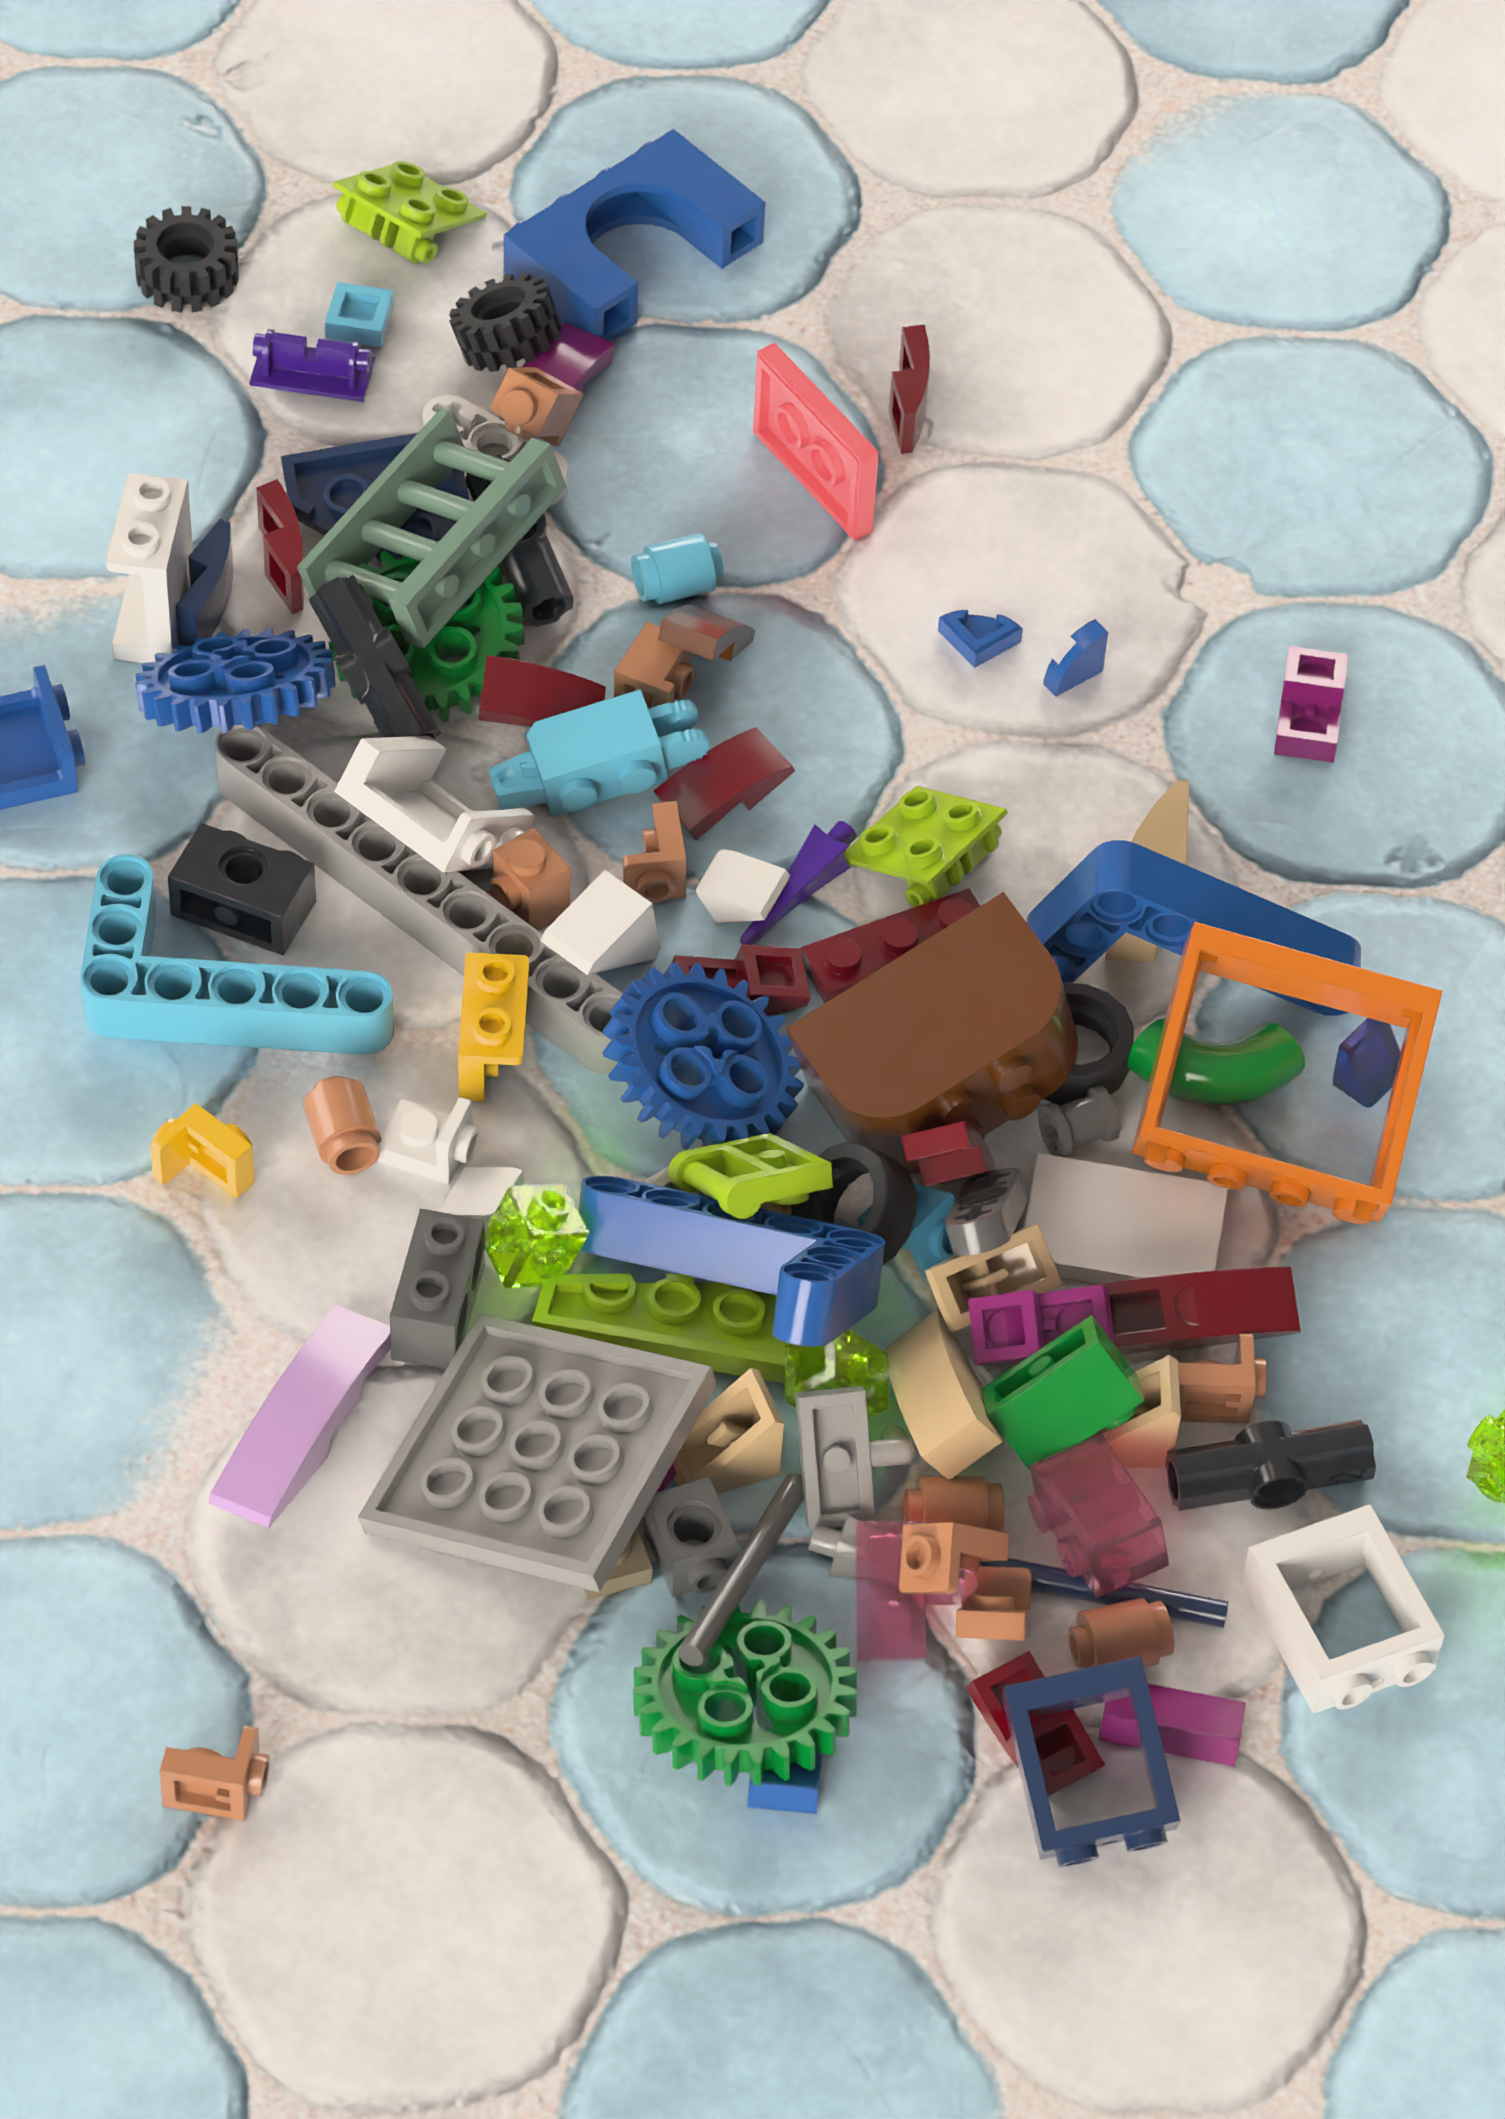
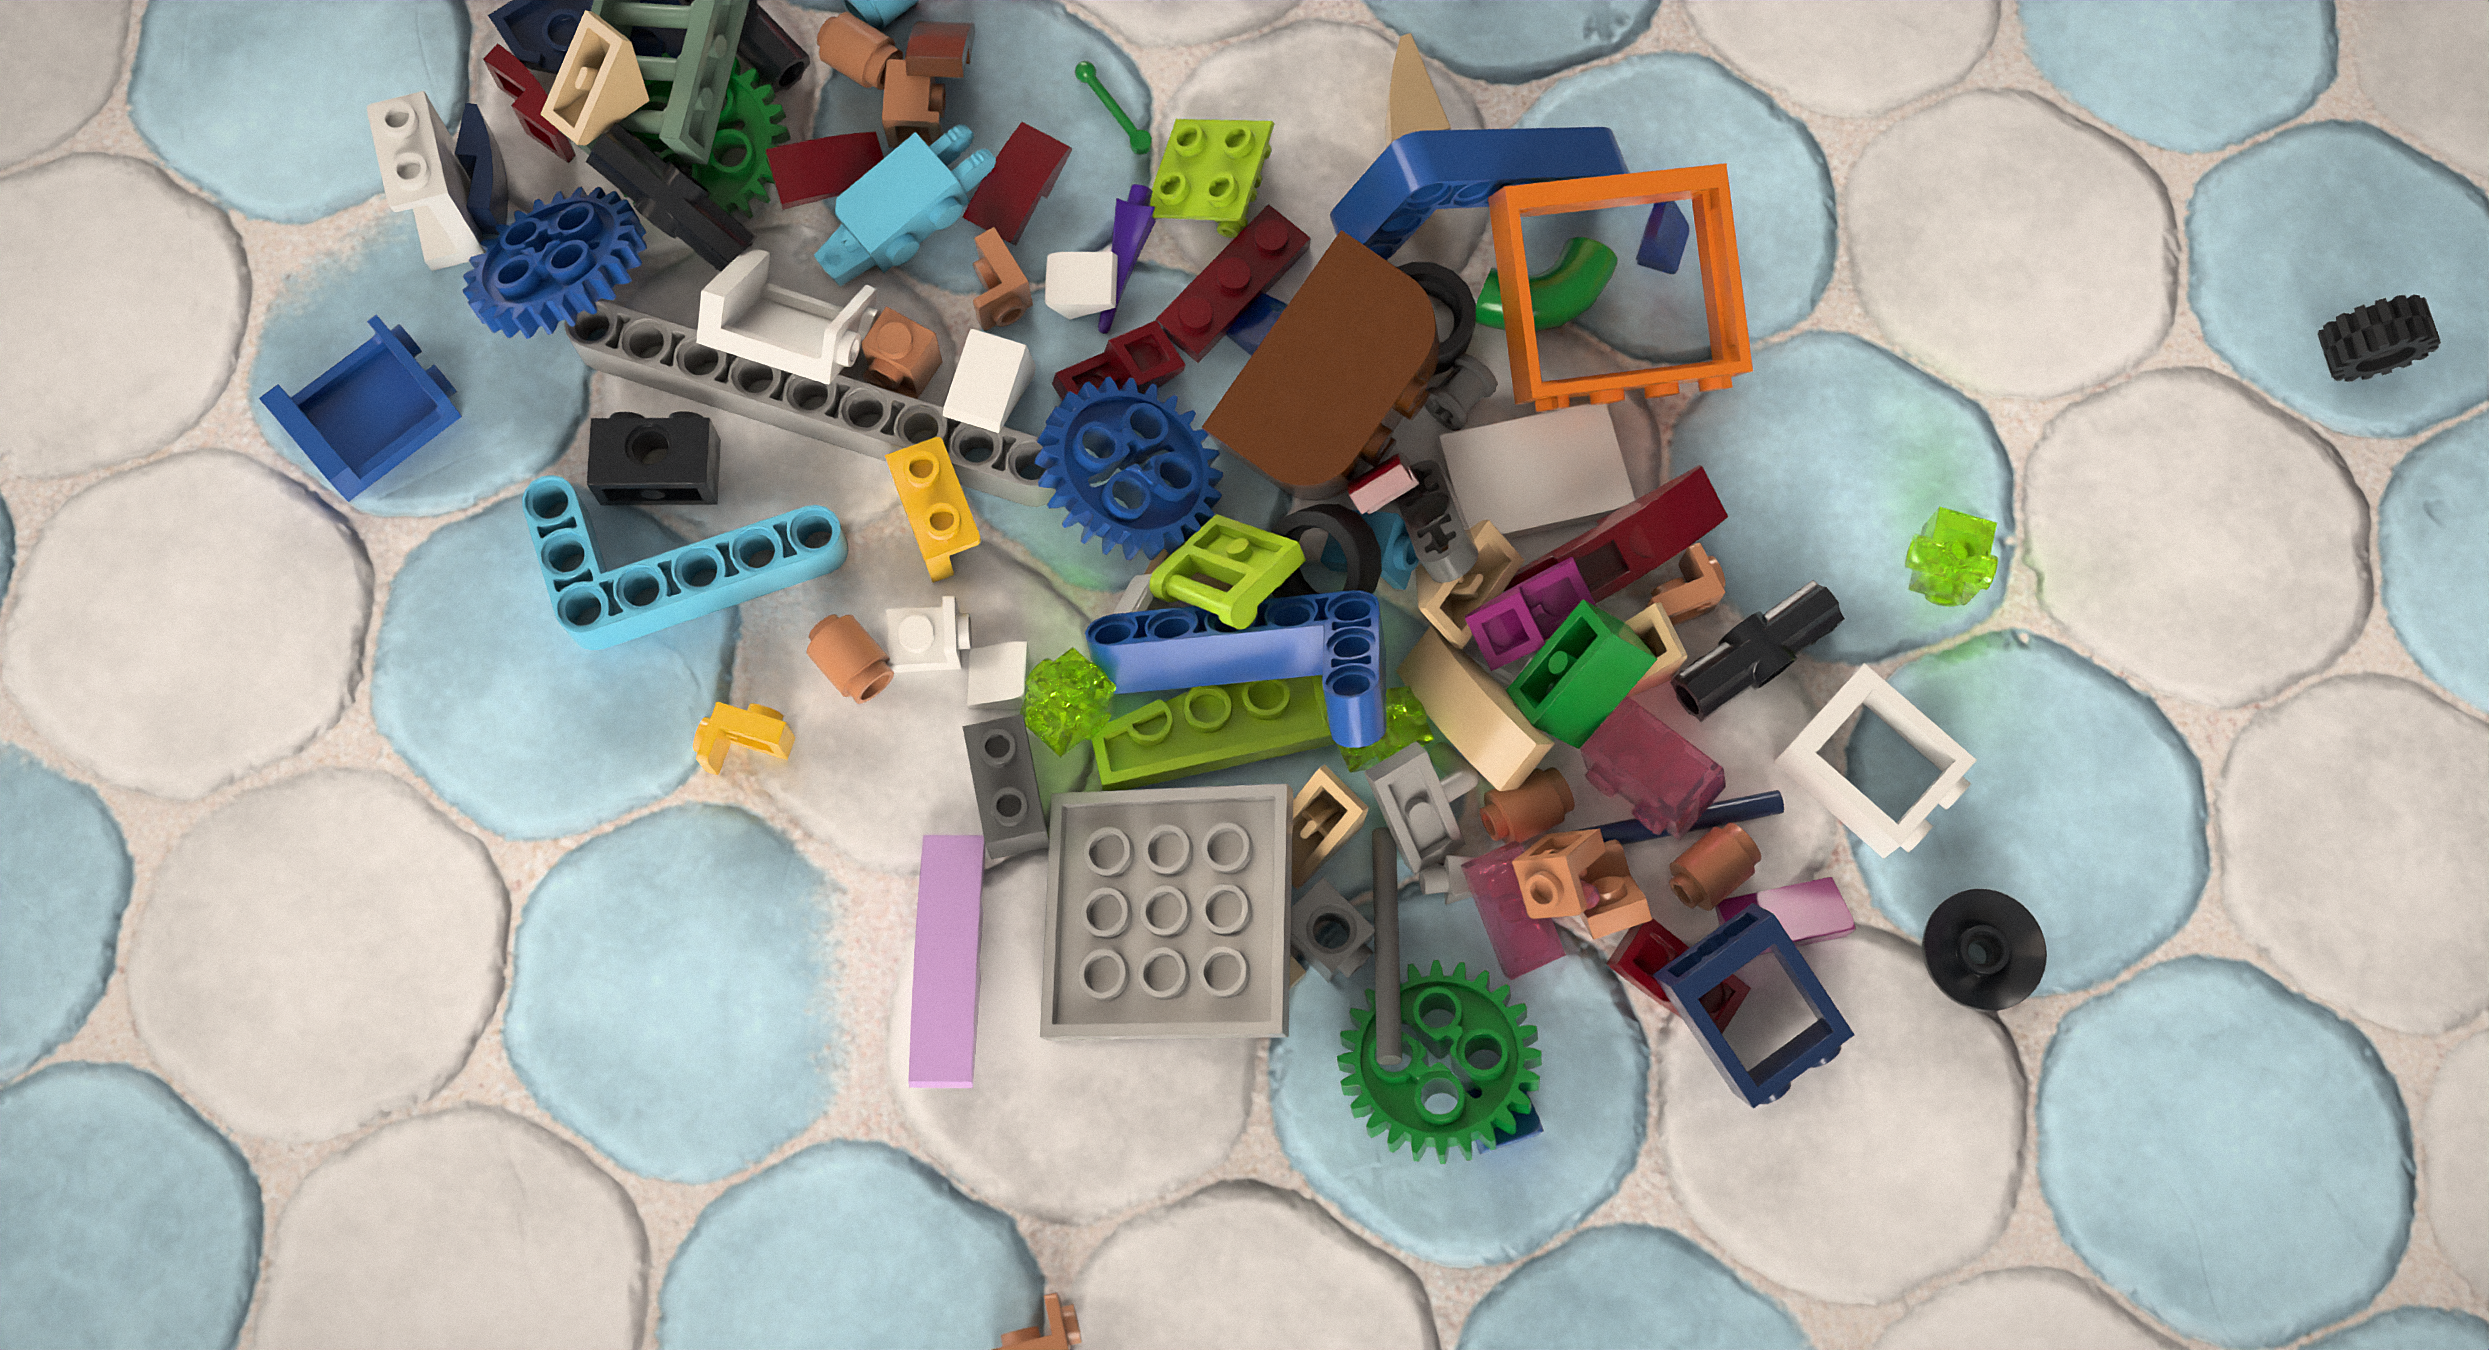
camera: 25 degrees left, 20 degrees up
none -> tan slope [541,10,650,146]
none -> nougat brick [817,12,903,90]
none -> green hinge [1075,61,1152,155]
none -> black dish [1922,889,2047,1012]

